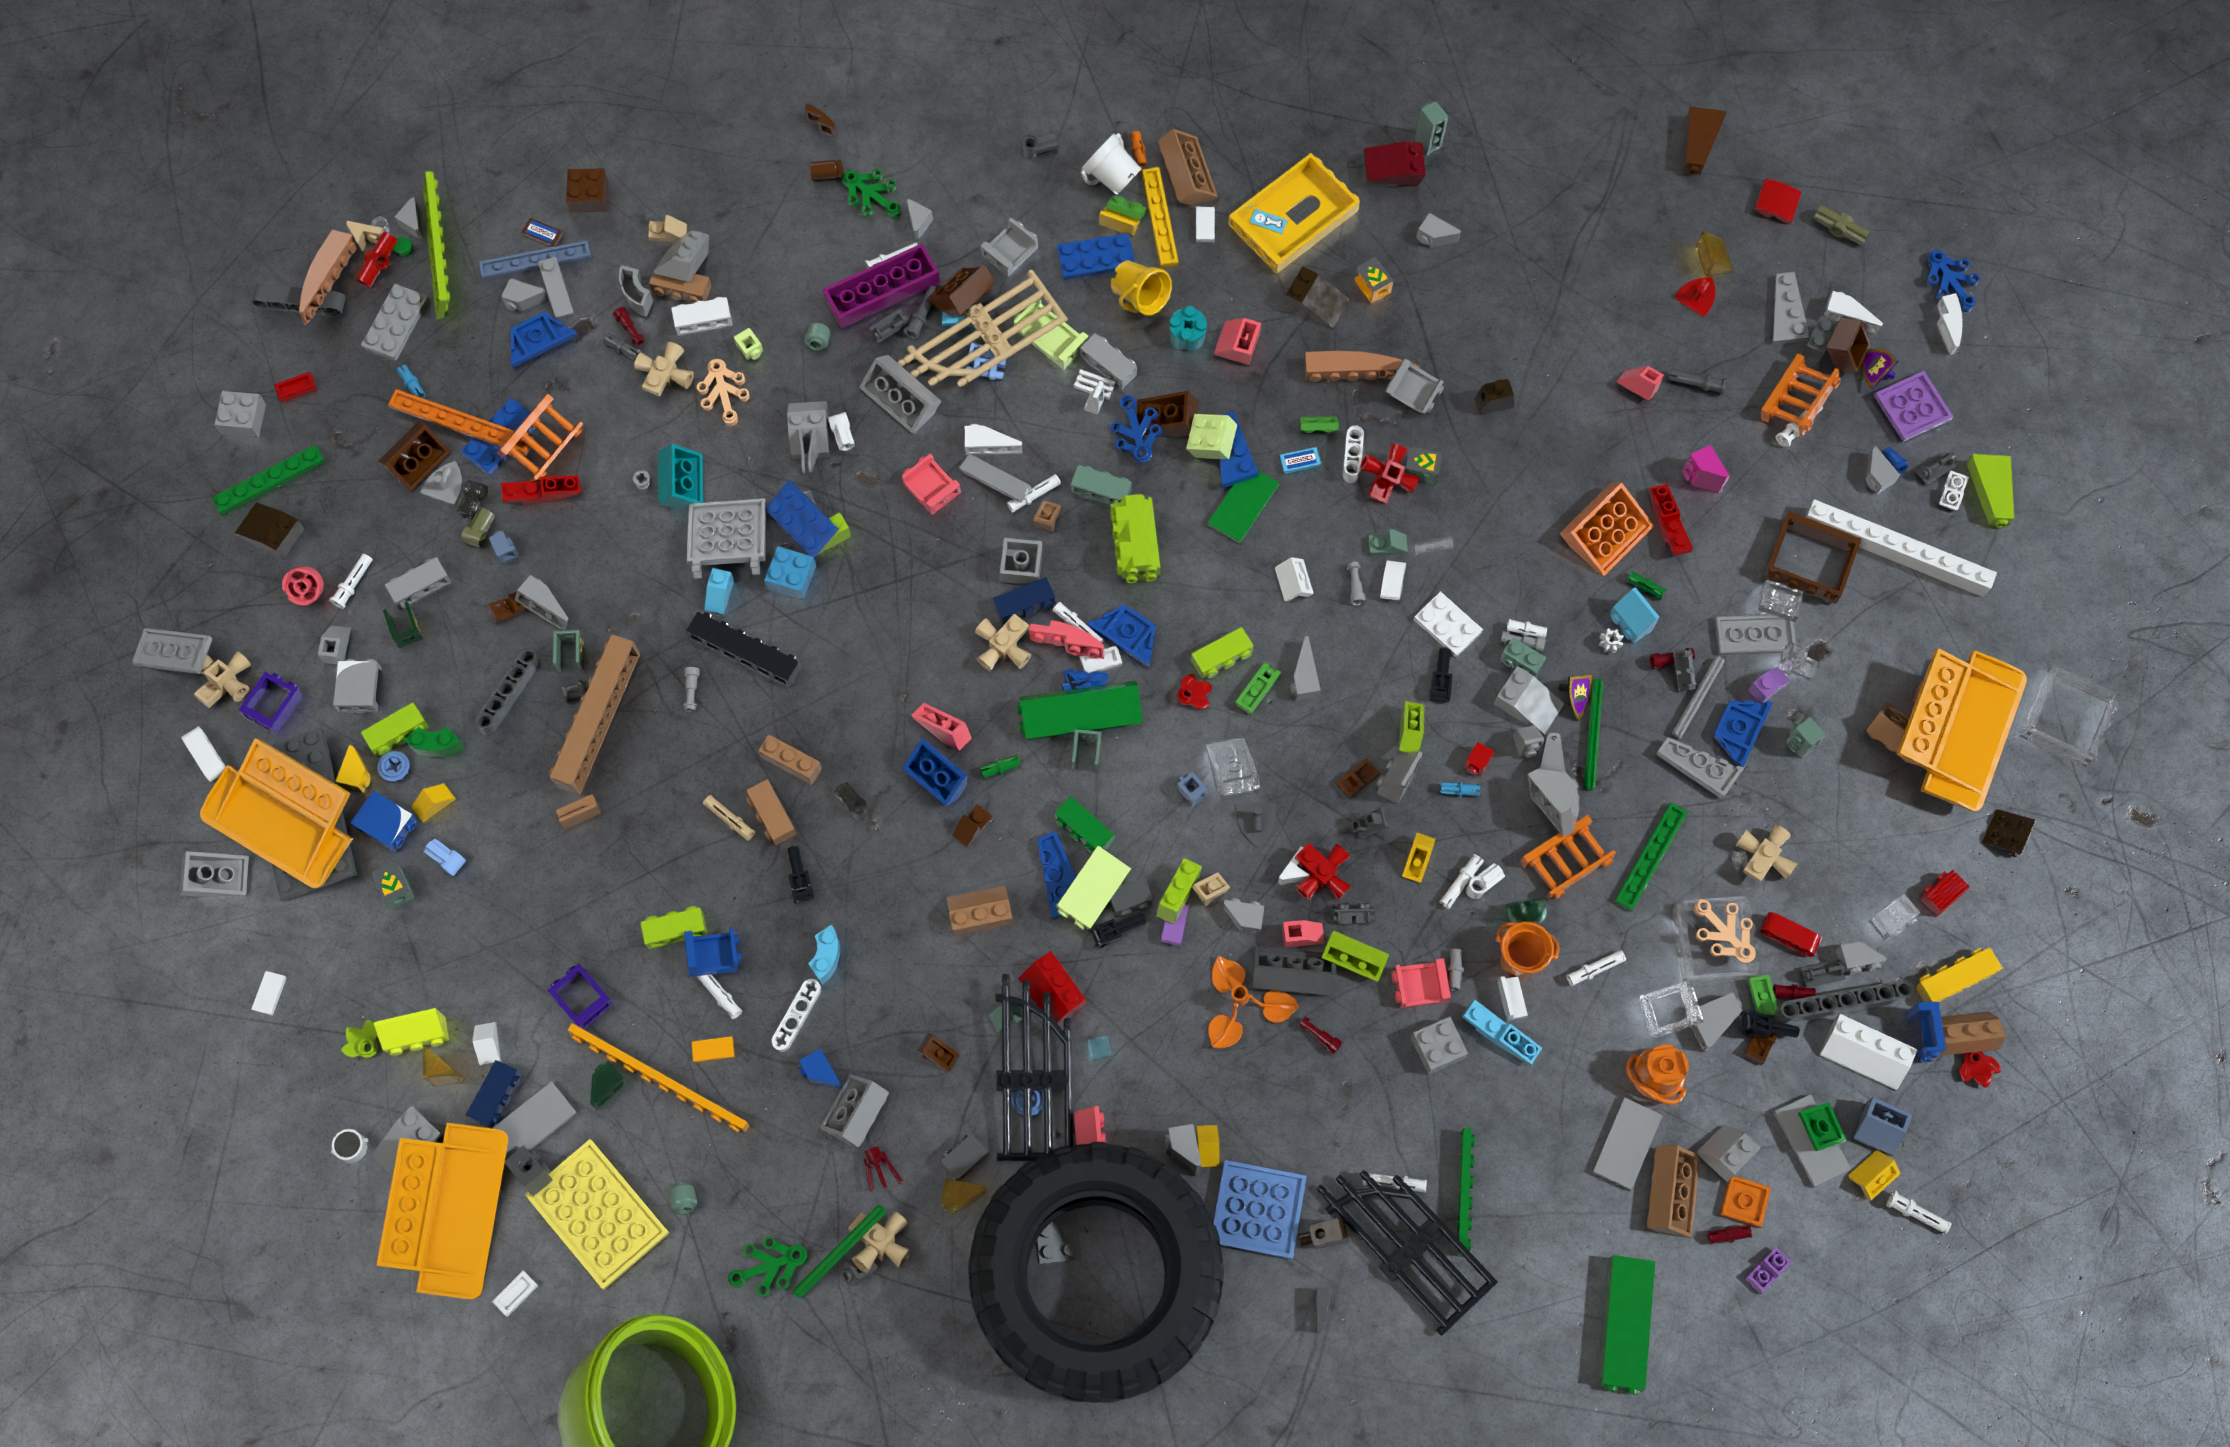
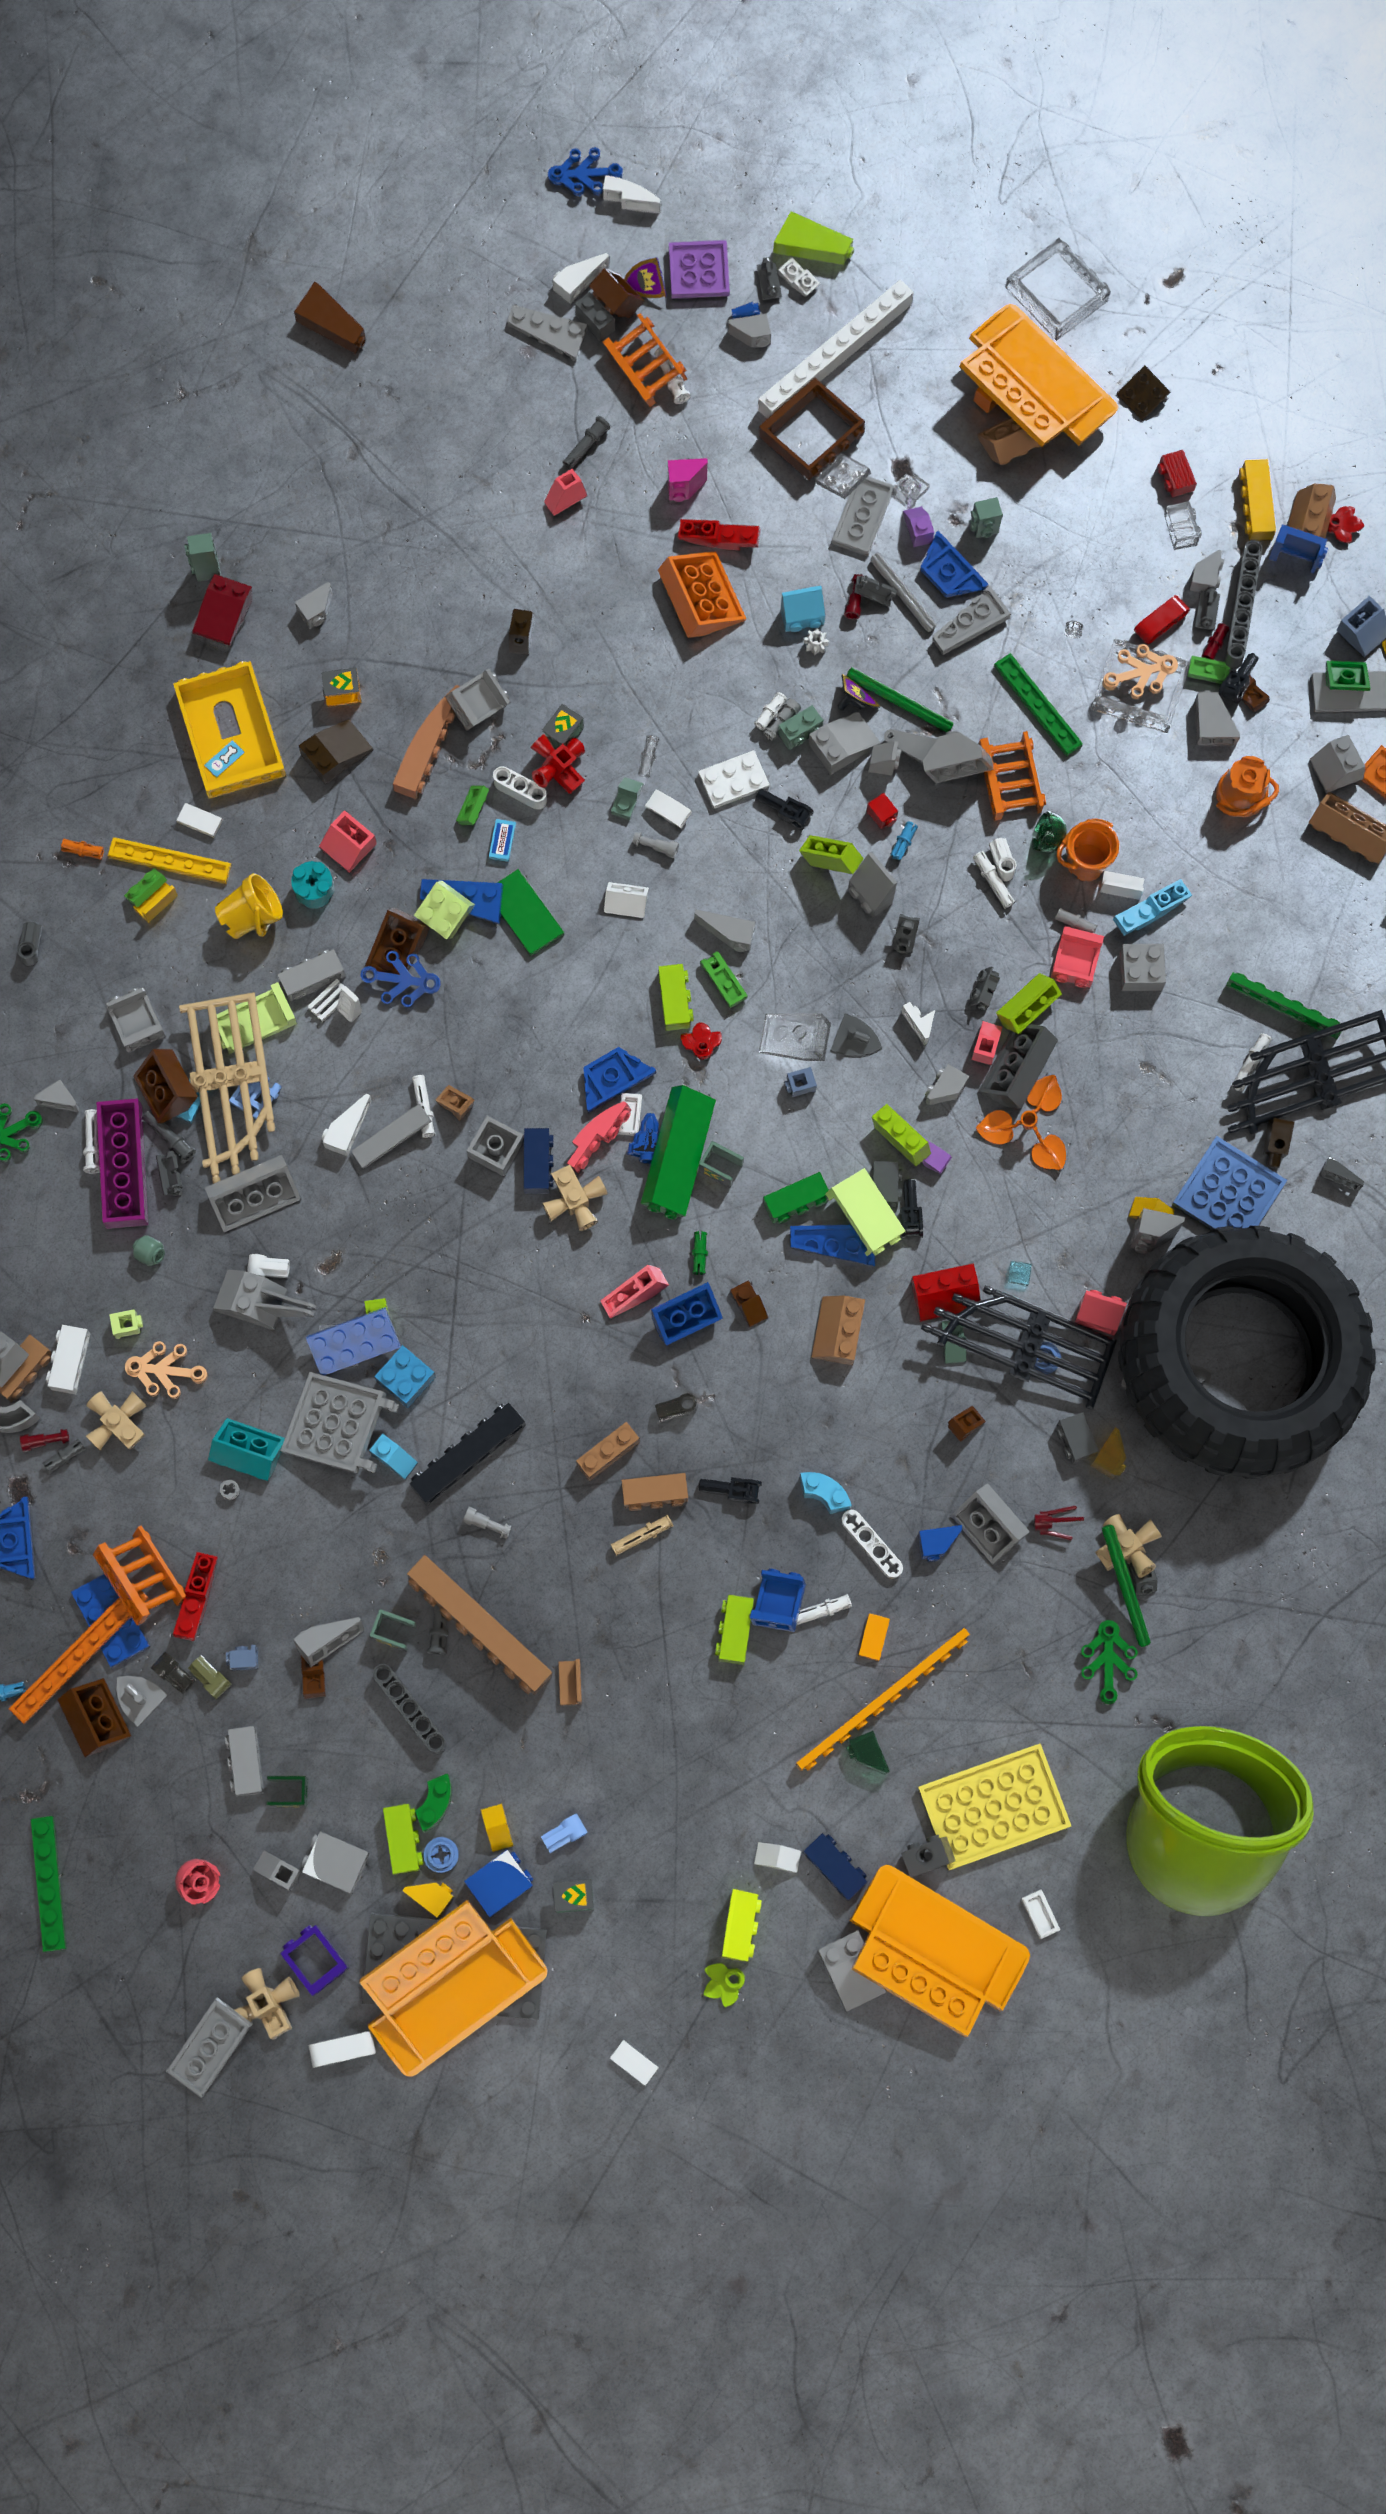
camera: 70 degrees left, 5 degrees up
light grey slope [180,851,249,897] -> none
dark brown slope [235,502,305,559] -> none
white pin [329,554,373,609] -> none
piece [331,1129,369,1163] -> none
clear yellow slope [423,1047,466,1087] -> none
light grey tile [492,1081,578,1161] -> none
dark purple window [547,964,613,1029] -> none
sand green head [668,1182,697,1215] -> none
coral panel [902,454,961,515] -> none
white pin [1053,602,1104,643] -> none
blue plate [1057,233,1135,280] -> none
sand green brick [1070,465,1132,505] -> none
white piece [1081,133,1142,195] -> none
lime brick [1110,494,1161,584] -> none
medium nougat slope [1158,129,1218,205] -> none
tan slope [1192,872,1231,907] -> none
red brick [1295,843,1351,900] -> none
dark red piece [1298,1016,1343,1055] -> none
reddish brown slope [1337,758,1380,798] -> none
yellow slope [1402,832,1435,883] -> none
white pin [1566,950,1626,986] -> none
light grey tile [1592,1097,1663,1191] -> none
green pin [1626,571,1667,600] -> none
clear window [1640,981,1704,1037] -> none
red shield [1673,277,1715,318] -> none
clear yellow slope [1696,231,1734,277] -> none
tan brick [1735,825,1798,883] -> none
red slope [1754,178,1802,224] -> none
olive piece [1813,205,1870,246] -> none
white slope [1819,1014,1918,1091] -> none

